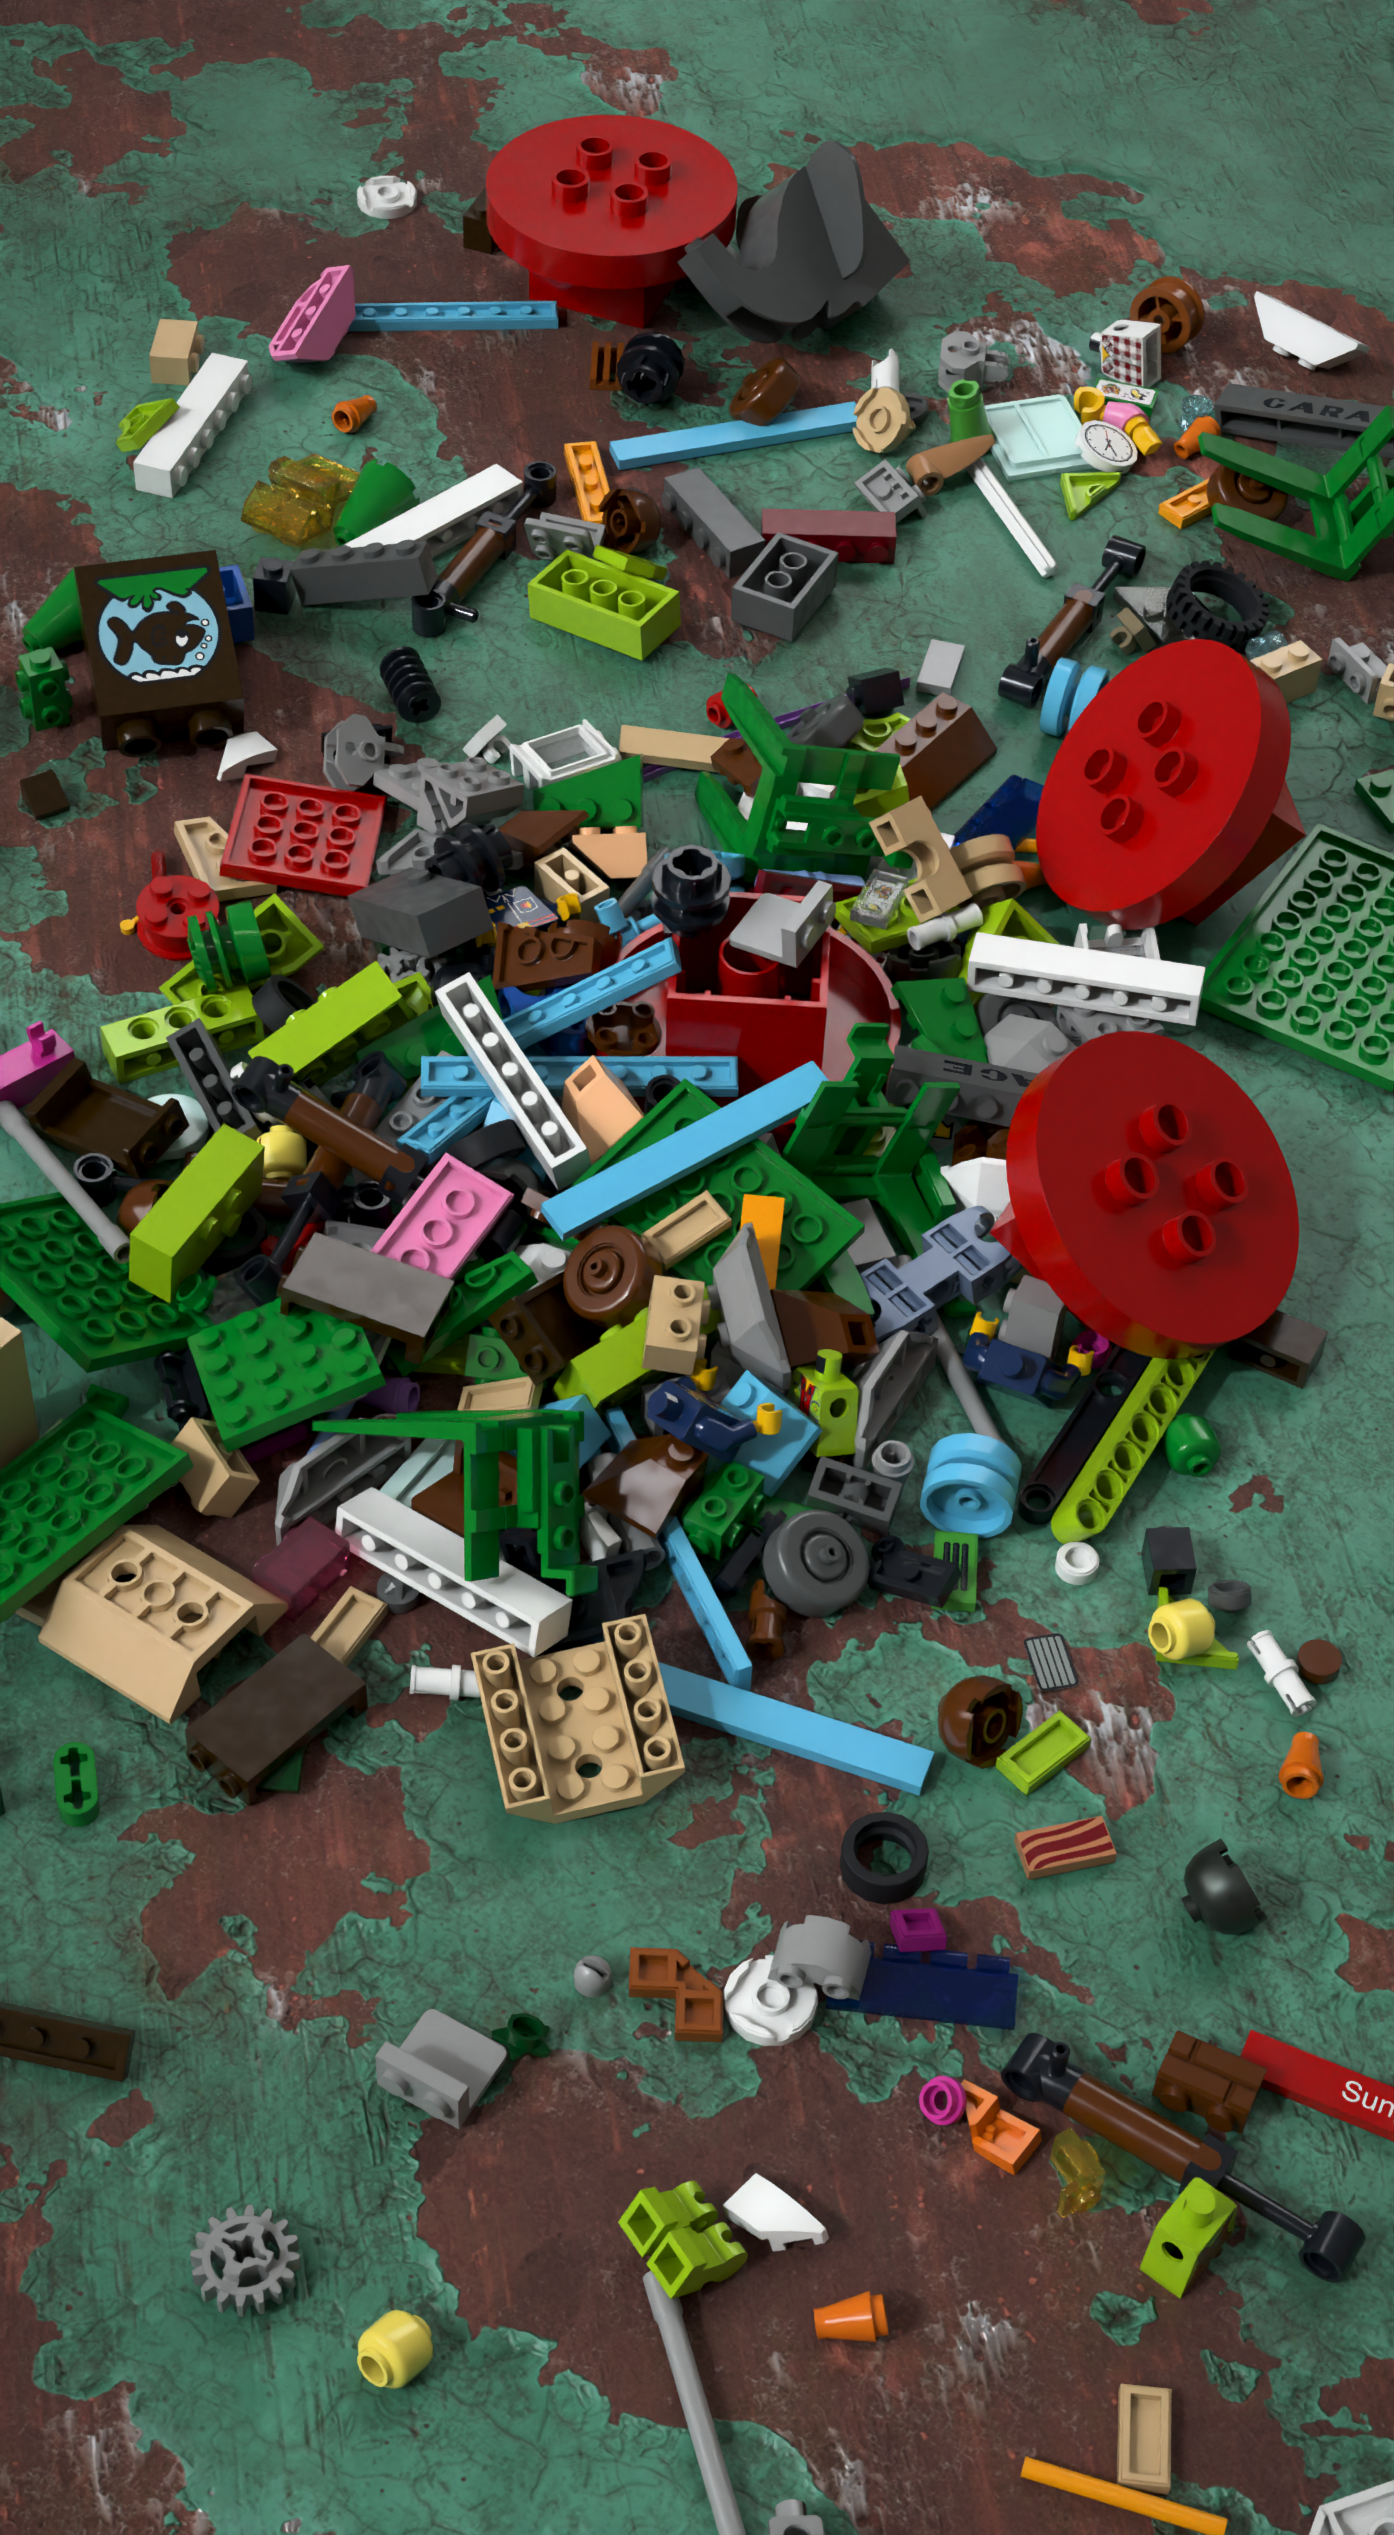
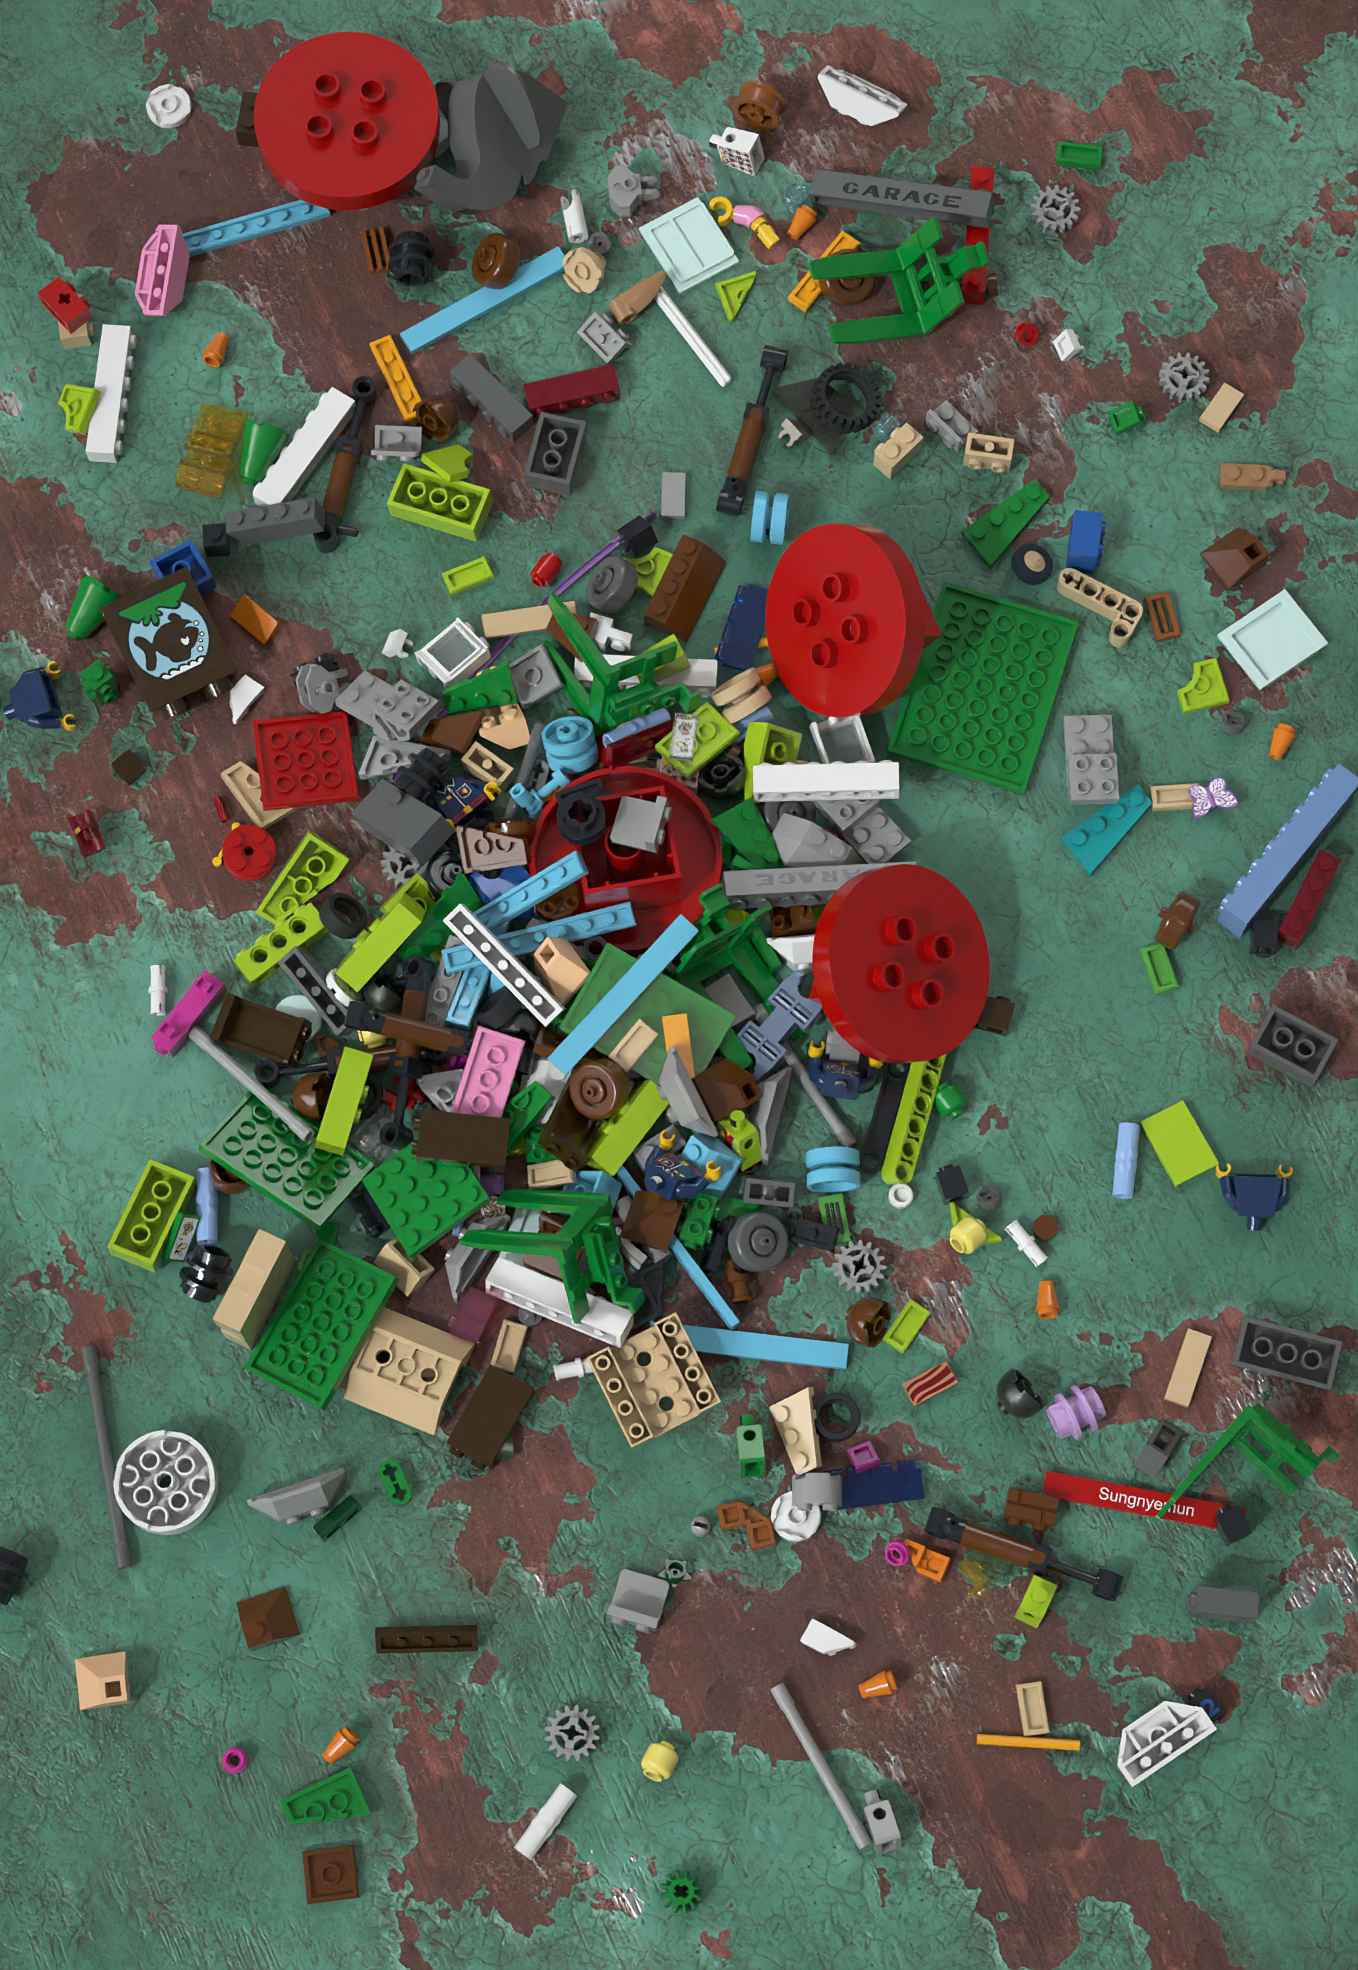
camera: 10 degrees left, 25 degrees up
green plate [176,1273,218,1314] -> none
green wheel [187,900,272,994] -> none
black piece [379,646,441,723] -> none
lime legs [618,2181,748,2299] -> none
tan brick [641,1275,710,1375] -> none
tan arch [869,796,972,923] -> none
light grey cone [872,1440,914,1493] -> none
white pin [907,903,983,950] -> none
bright green plant [948,379,994,443] -> none
sticker [1024,1633,1079,1691] -> none
white tile [1075,420,1138,474] -> none
tile [1094,377,1159,417] -> none
none -> red brick [38,276,92,334]
none -> orange slope [230,594,280,645]
none -> lime tile [442,556,494,596]
none -> light grey tile [509,644,565,709]
none -> white axle [514,1783,578,1860]
none -> green torso [736,1414,765,1478]
none -> tan wing [769,1387,822,1476]
none -> light grey gear [832,1240,886,1295]
none -> lavender piece [1046,1385,1106,1440]

